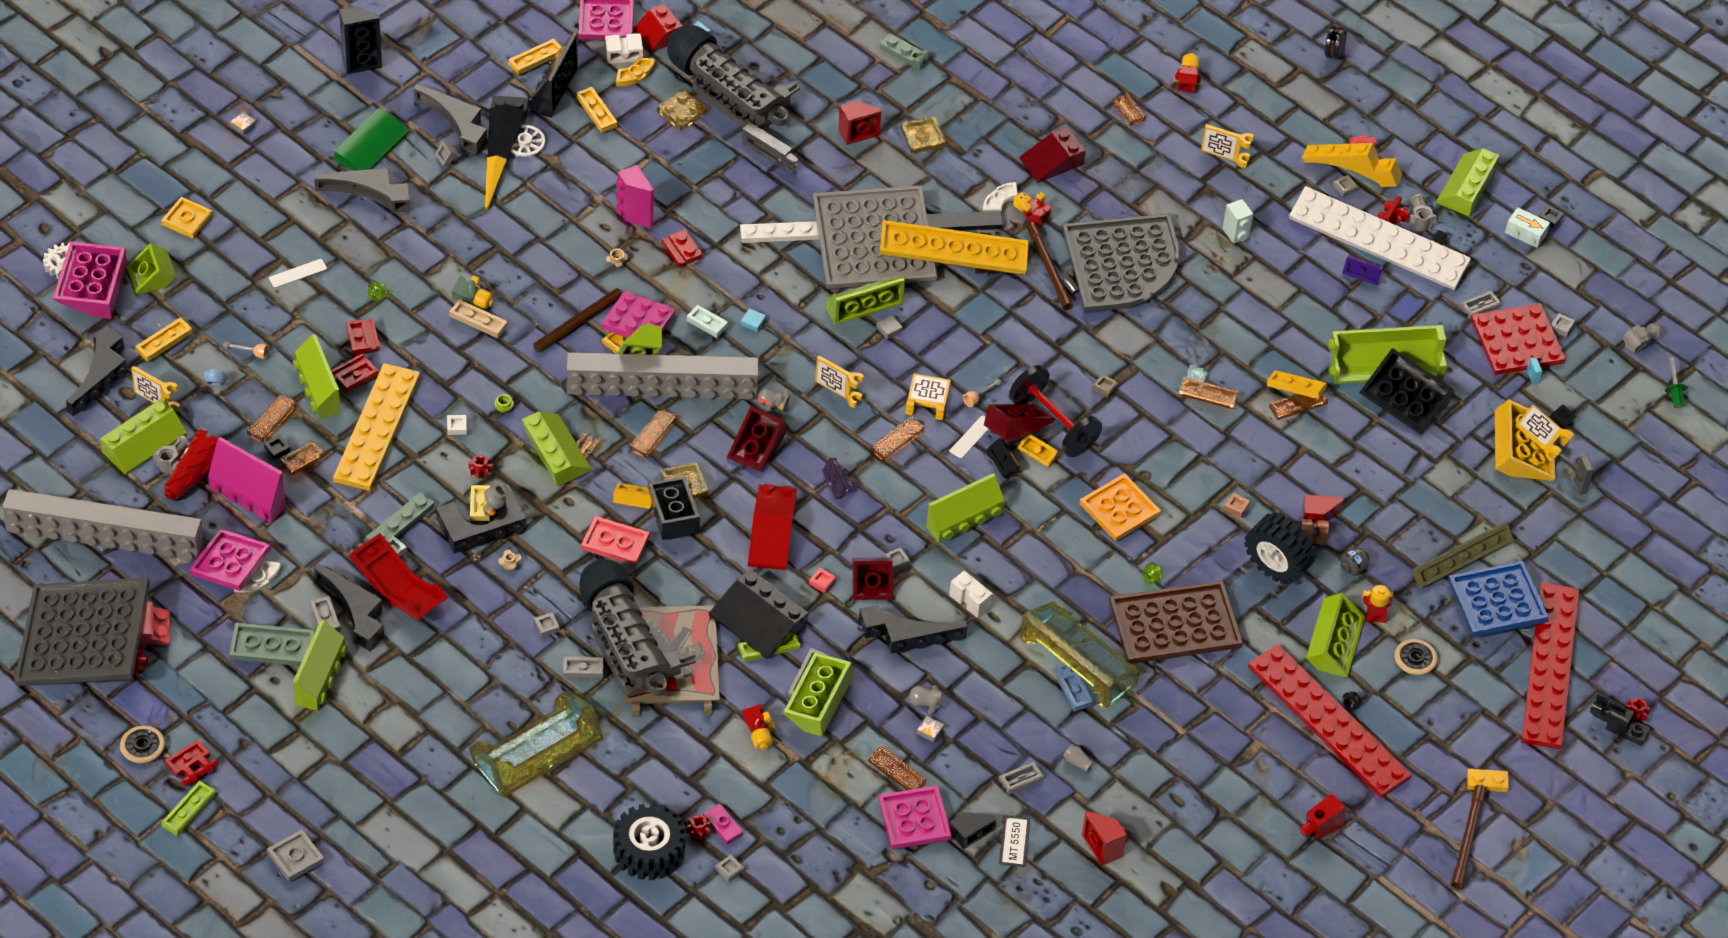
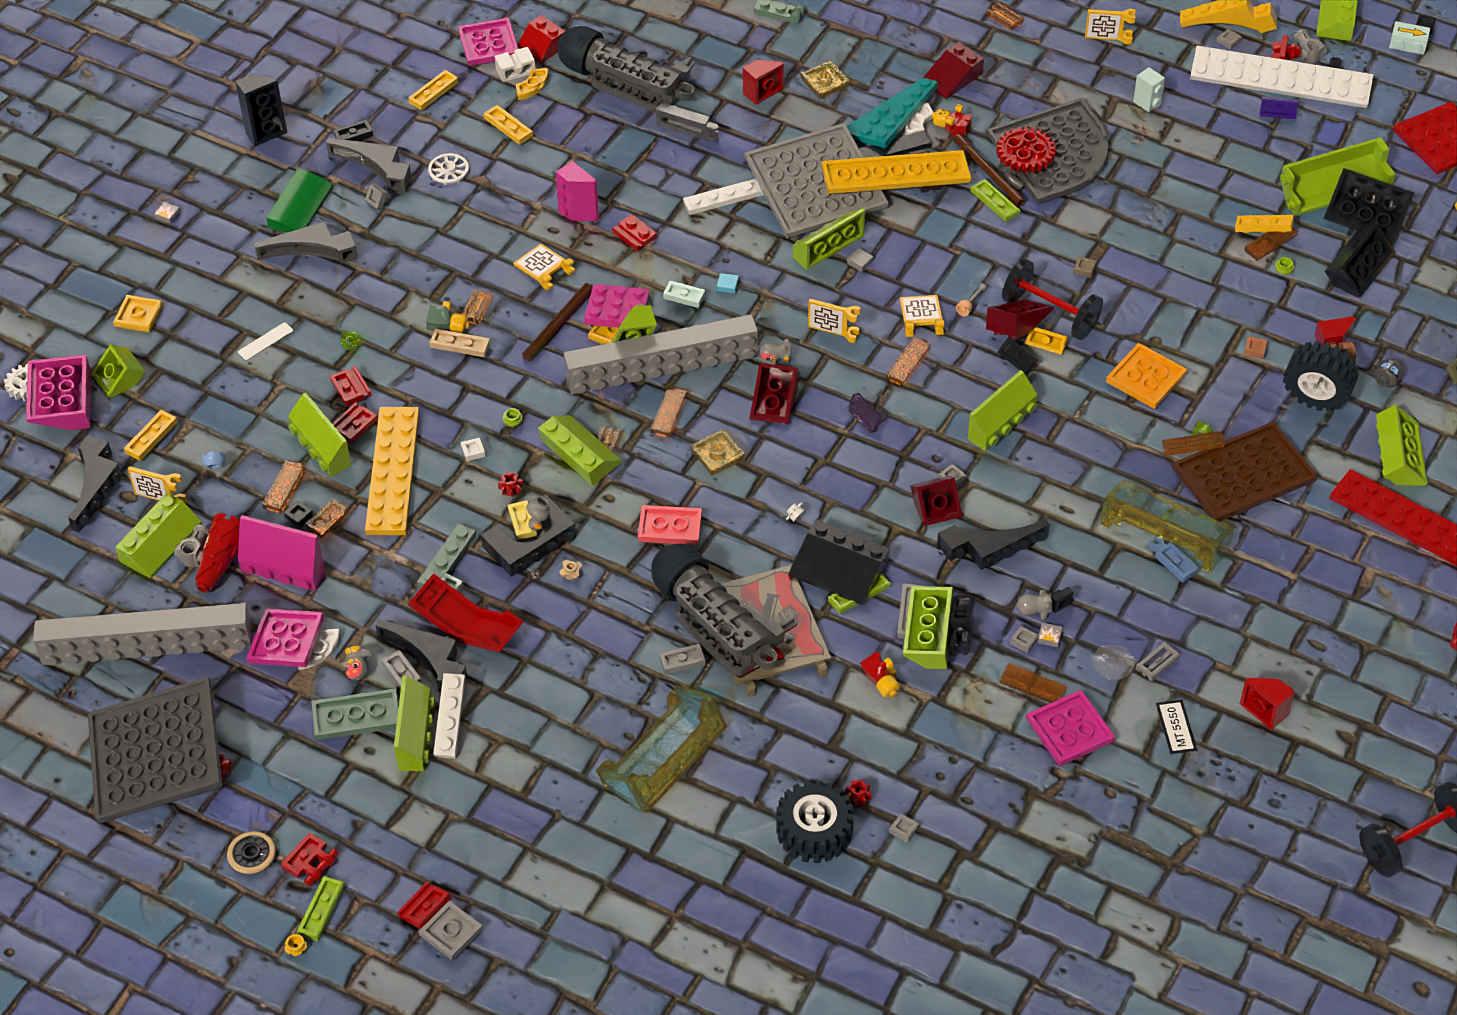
camera: 10 degrees left, 0 degrees up
coral brick [138,602,170,648] -> none
hinge [223,341,269,359] -> none
black plate [485,96,529,211] -> none
black slope [529,31,578,118] -> none
light grey tile [534,612,560,638] -> none
tan plate [606,248,628,267] -> none
yellow slope [613,483,652,509] -> none
black slope [648,476,700,540] -> none
clear yellow plate [657,89,707,131] -> none
dark pink plate [703,803,744,845] -> none
red windscreen [747,484,797,570] -> none
coral tile [809,568,836,593] -> none
white sticker [949,416,988,458] -> none
white brick [949,571,993,618] -> none
black slope [949,812,997,850] -> none
light grey cone [1063,744,1094,772] -> none
clear orange plate [1178,377,1238,410] -> none
clear light blue tile [1185,365,1208,387] -> none
black plate [1343,691,1362,710] -> none
piece [1362,585,1394,623] -> none
light grey tile [1460,291,1501,320] -> none
none -> yellow plate [285,934,307,956]
none -> black plate [333,119,373,141]
none -> animal [345,645,372,681]
none -> red plate [397,882,452,929]
none -> white plate [433,673,466,759]
none -> clear orange tile [462,289,492,324]
none -> flag [513,244,575,291]
none -> white plate [786,502,805,522]
none -> teal wing [846,78,938,148]
none -> black plate [949,595,975,656]
none -> lime tile [971,179,1020,222]
none -> red gear [996,126,1056,174]
none -> light grey tile [1010,626,1039,653]
none -> black plate [1051,587,1073,613]
none -> clear dish [1092,644,1135,680]
none -> clear orange tile [1162,431,1225,456]
none -> lime plate [1275,257,1294,274]
none -> black slope [1324,223,1396,297]

